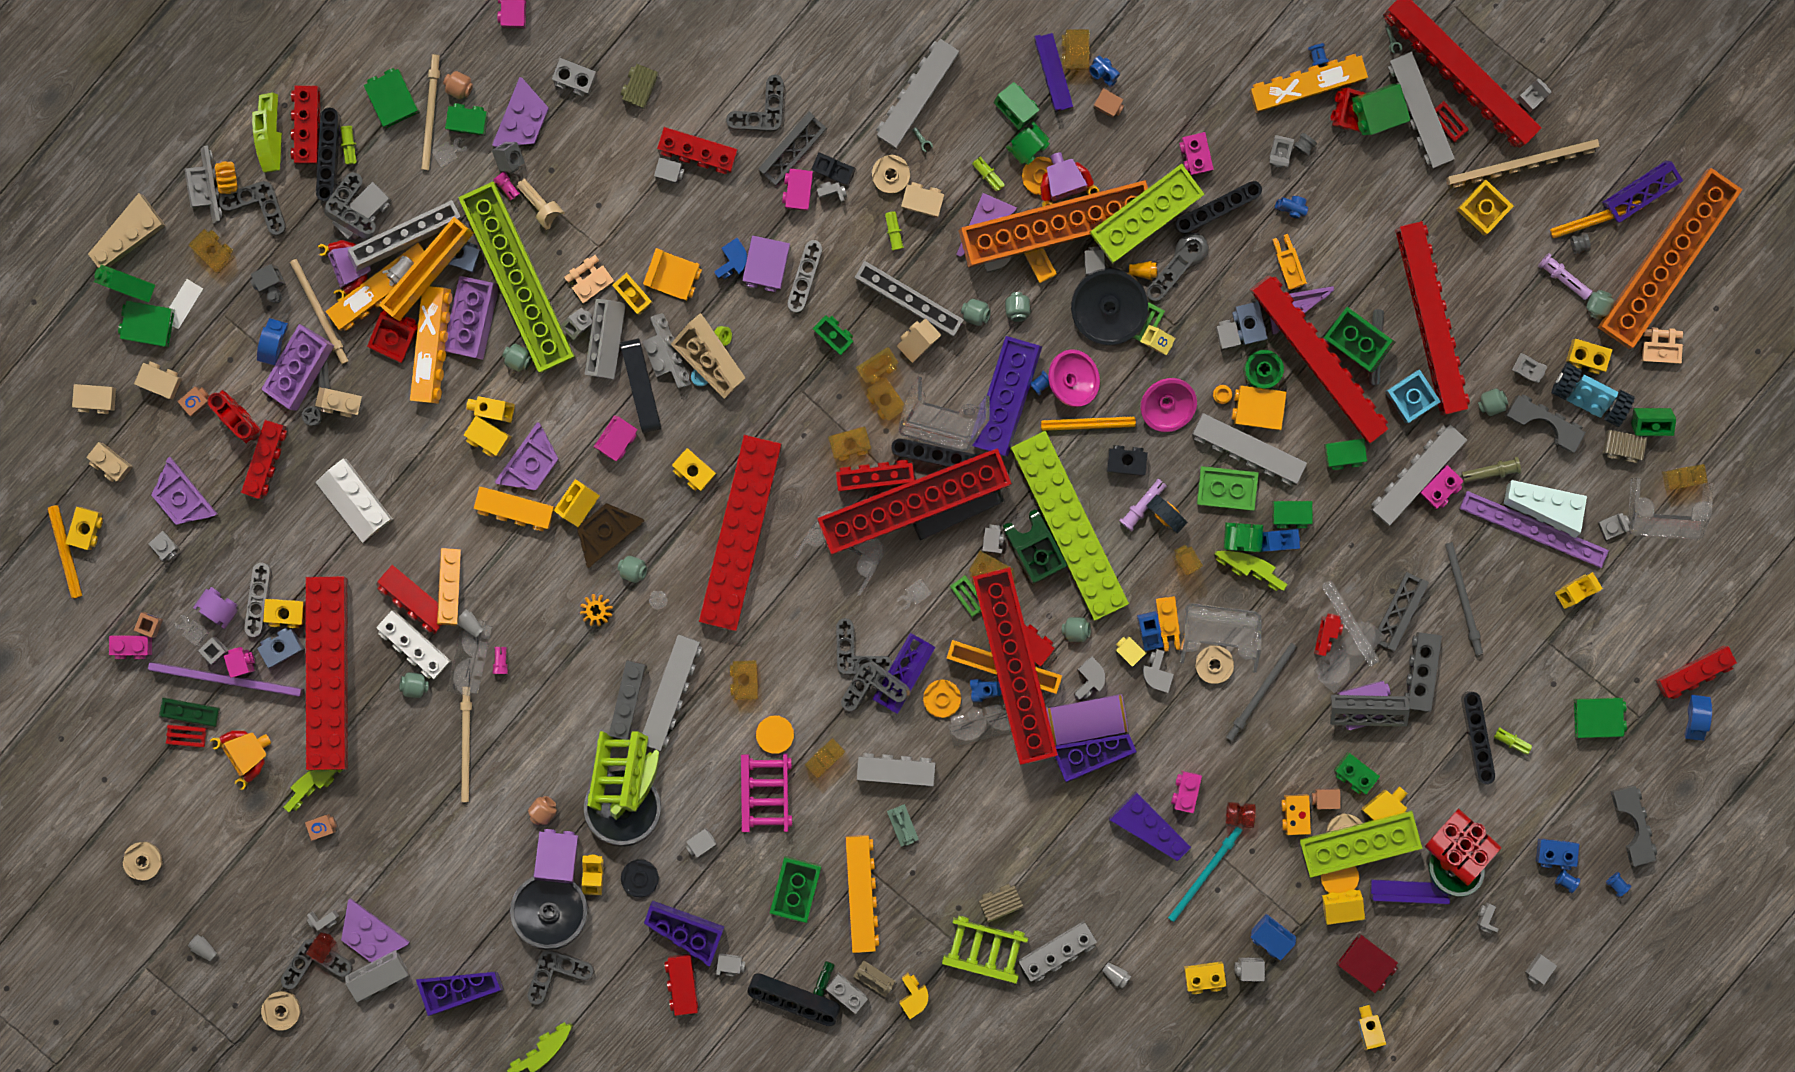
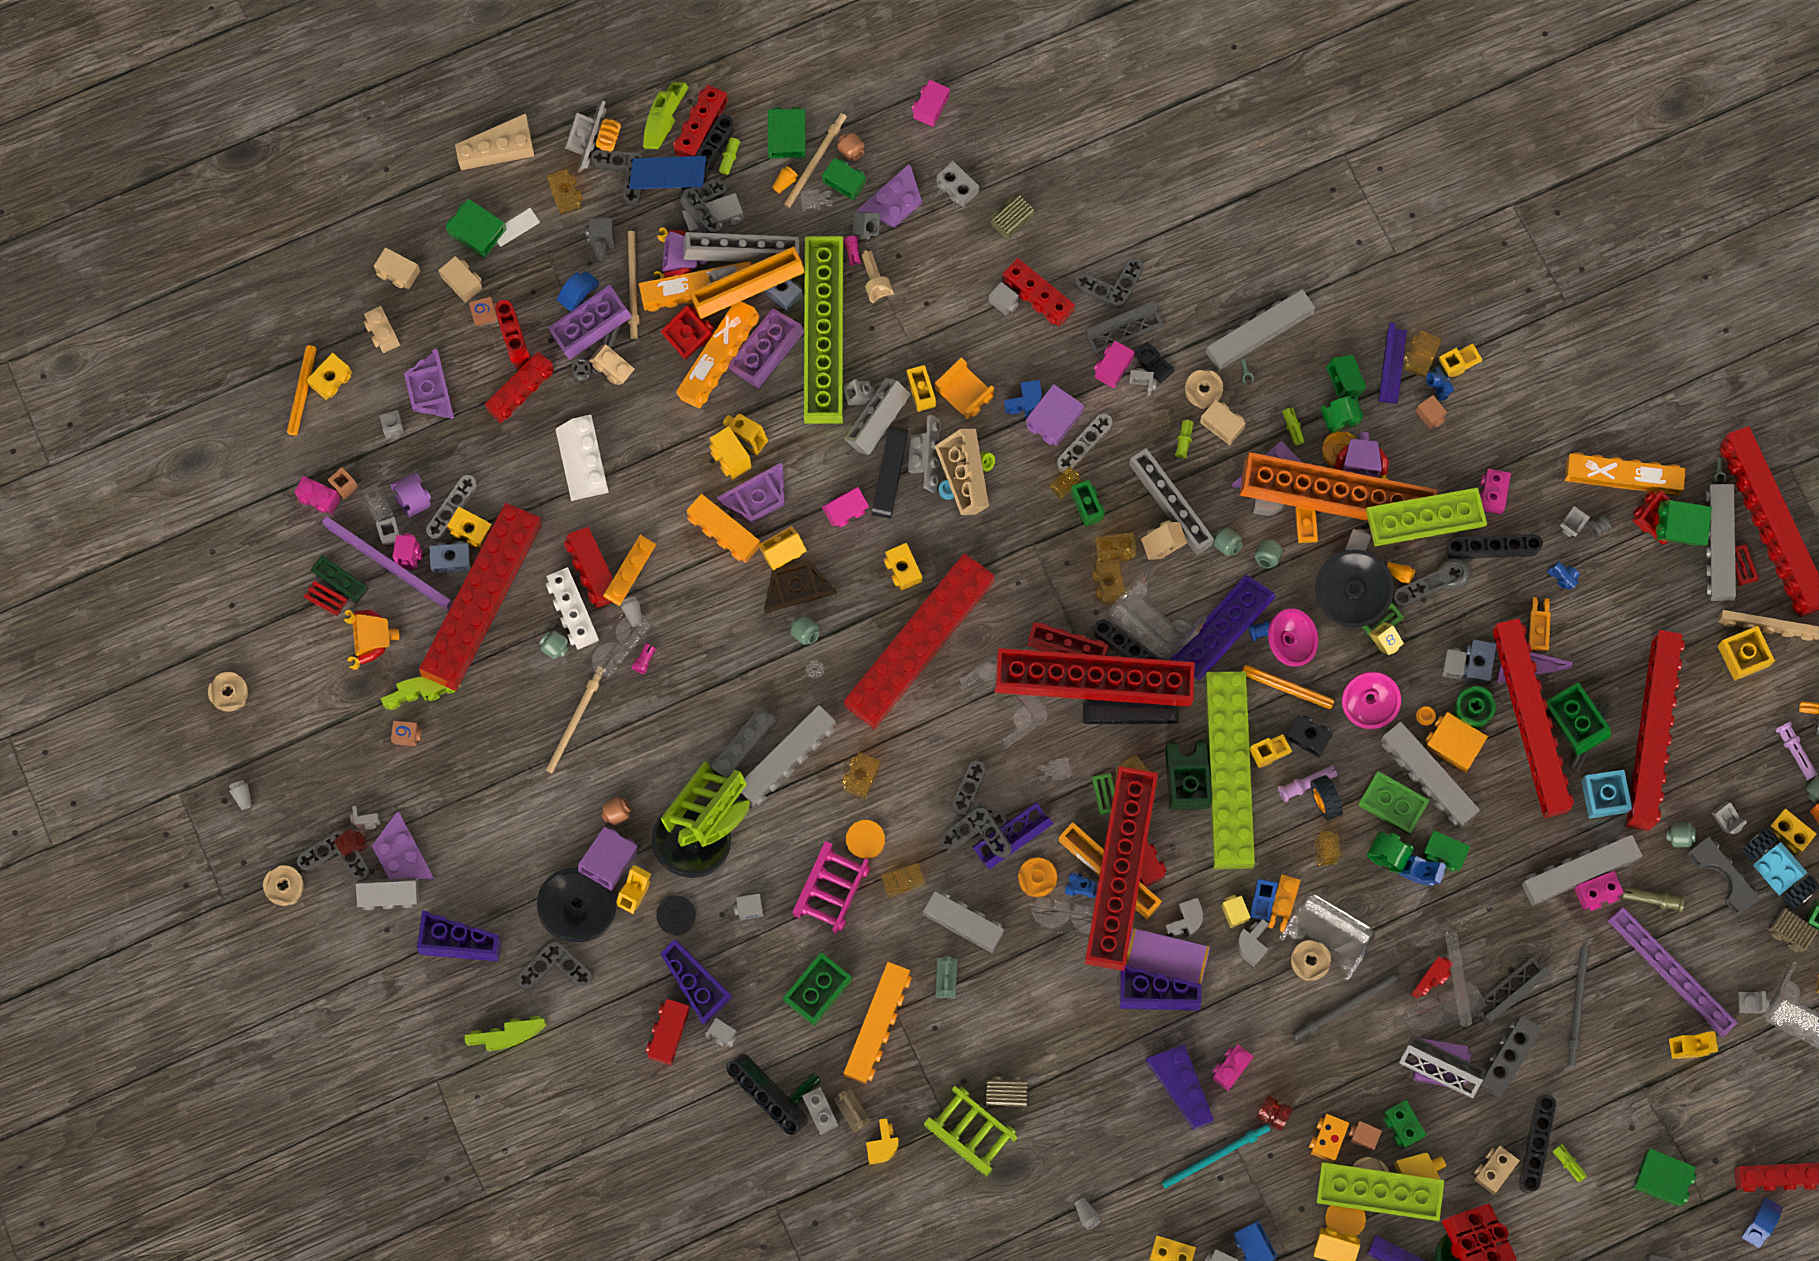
camera: 25 degrees right, 15 degrees down
green brick [94,264,155,303] -> none
sand green head [502,344,532,372] -> none
light nougat plate [564,255,614,304] -> none
light orange gear [580,594,613,626] -> none
clear yellow brick [828,426,871,462] -> none
light grey brick [982,525,1004,553] -> none
light grey brick [1018,921,1097,982] -> none
sand green head [1062,617,1091,642] -> none
lime slope [1214,551,1288,592] -> none
blue bush [1308,43,1329,66] -> none
green brick [1324,439,1367,470] -> none
light aqua wedge [1504,480,1587,538] -> none
none -> blue piece [629,156,706,189]
none -> light orange cone [771,166,798,194]
none -> clear yellow bracket [1048,466,1082,500]
none -> yellow brick [1249,734,1292,768]
none -> yellow brick [1439,344,1482,377]
none -> tan brick [1473,1146,1520,1195]

